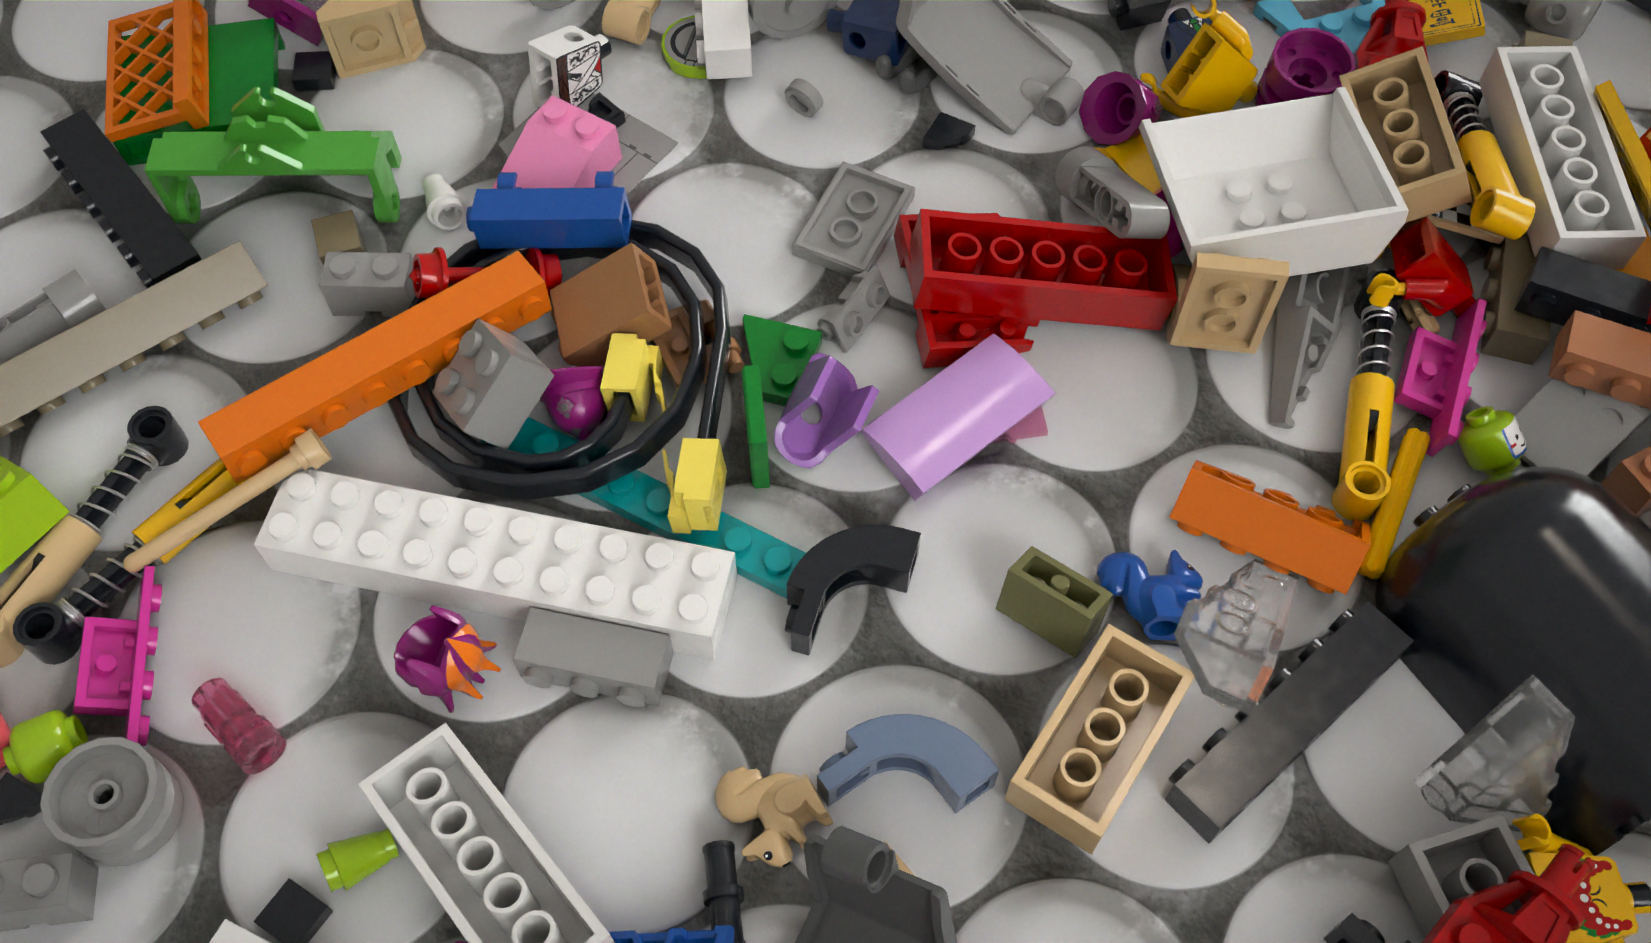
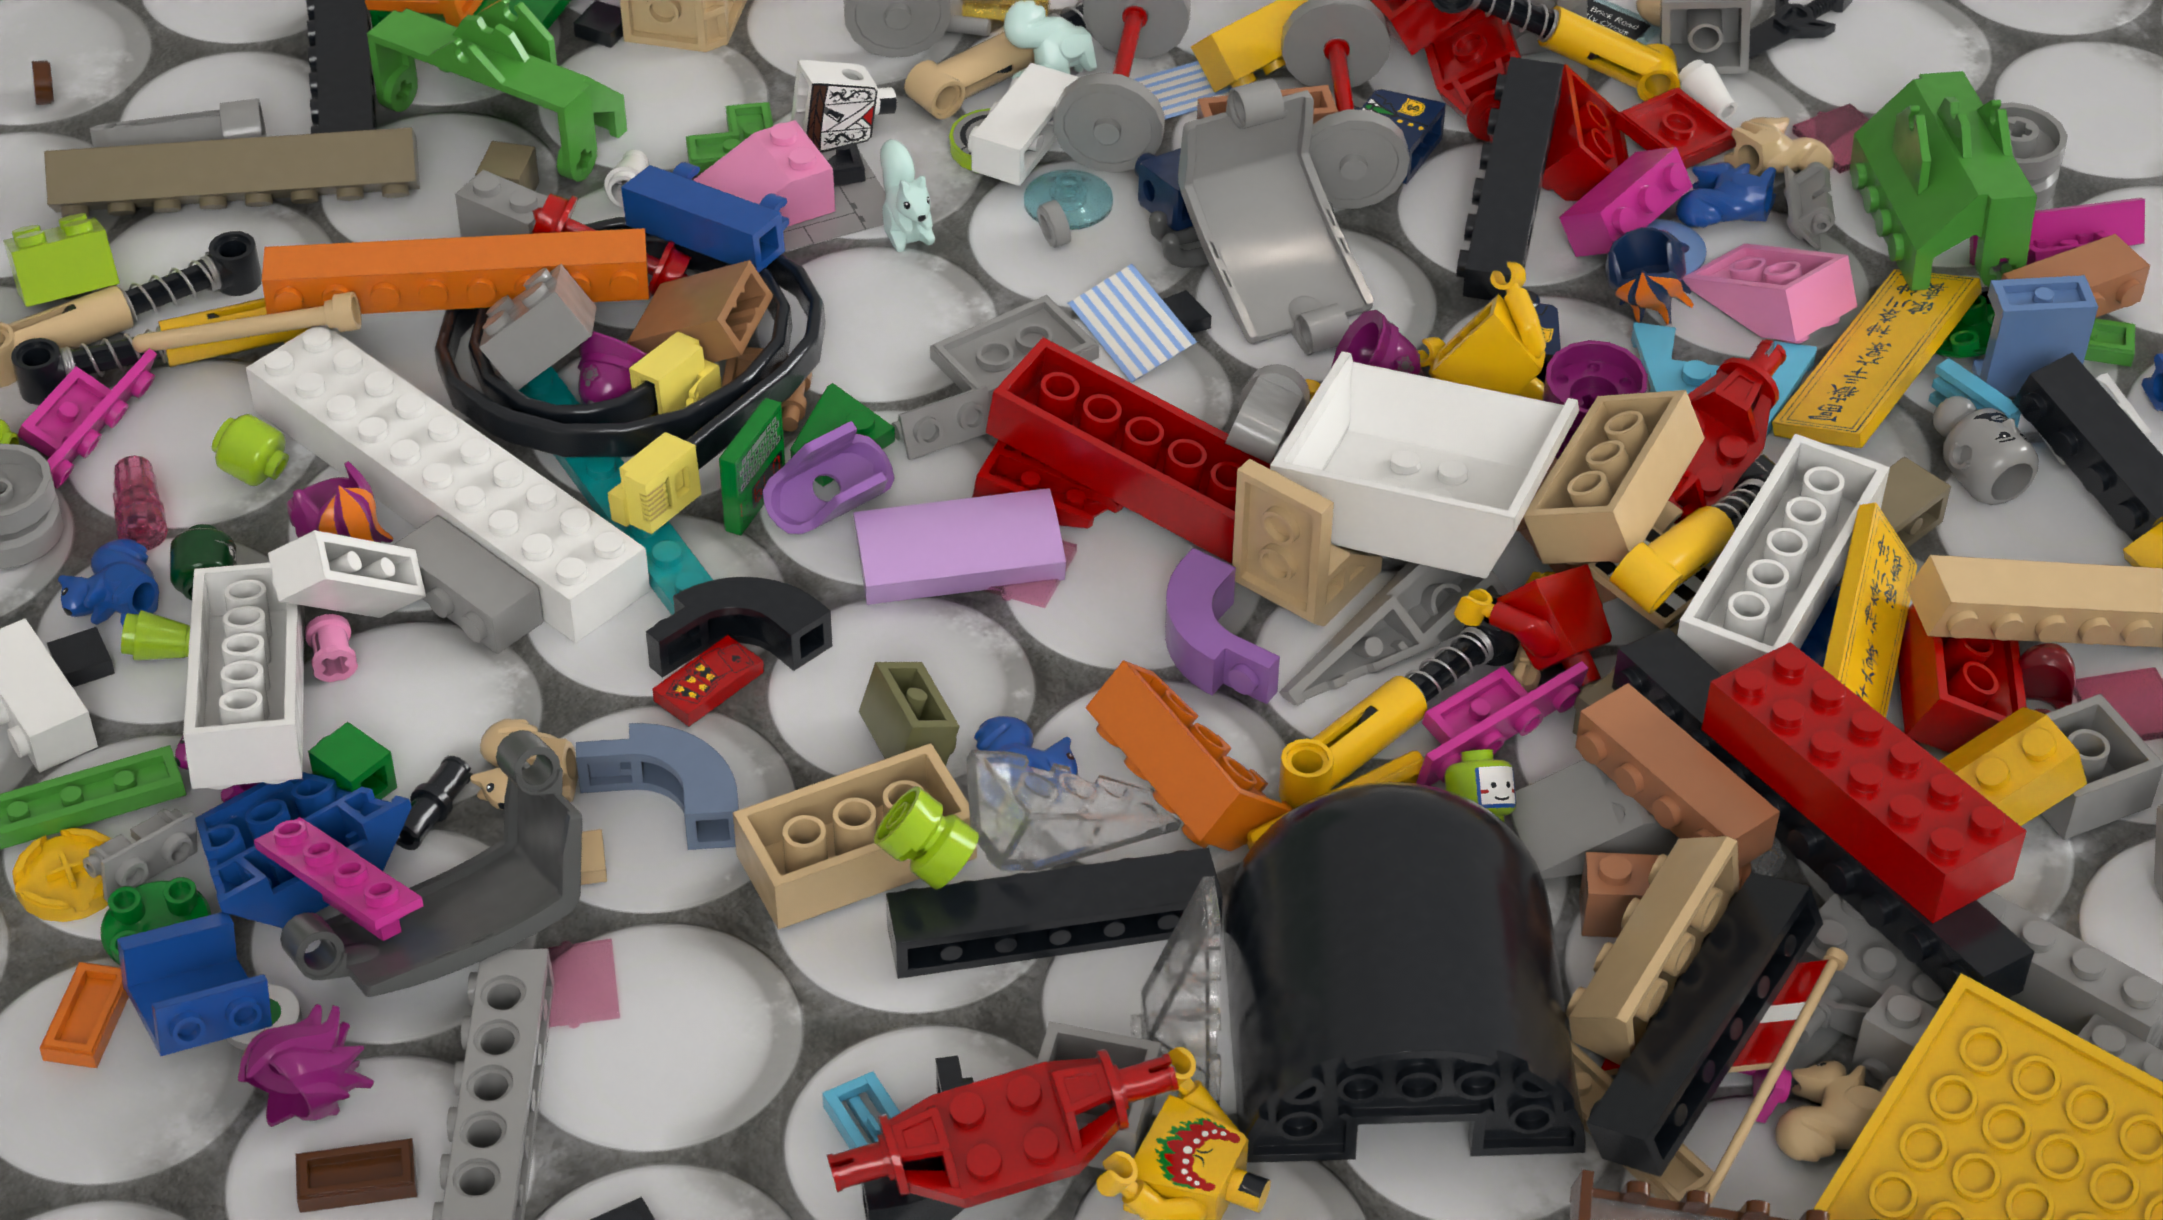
camera: 30 degrees right, 15 degrees down
none -> blue animal [58,539,159,626]
none -> dark green head [170,524,236,600]
none -> lime head [211,414,289,487]
none -> white brick [268,530,426,618]
none -> bright pink bush [304,614,358,682]
none -> green brick [308,722,397,800]
none -> red tile [652,635,764,727]
none -> bright green tile [686,102,773,175]
none -> lime wheel [874,786,979,890]
none -> light aqua animal [880,139,935,252]
none -> clear light blue dish [1024,169,1113,230]
none -> sticker [1068,264,1197,383]
none -> medium lavender arch [1165,548,1280,704]

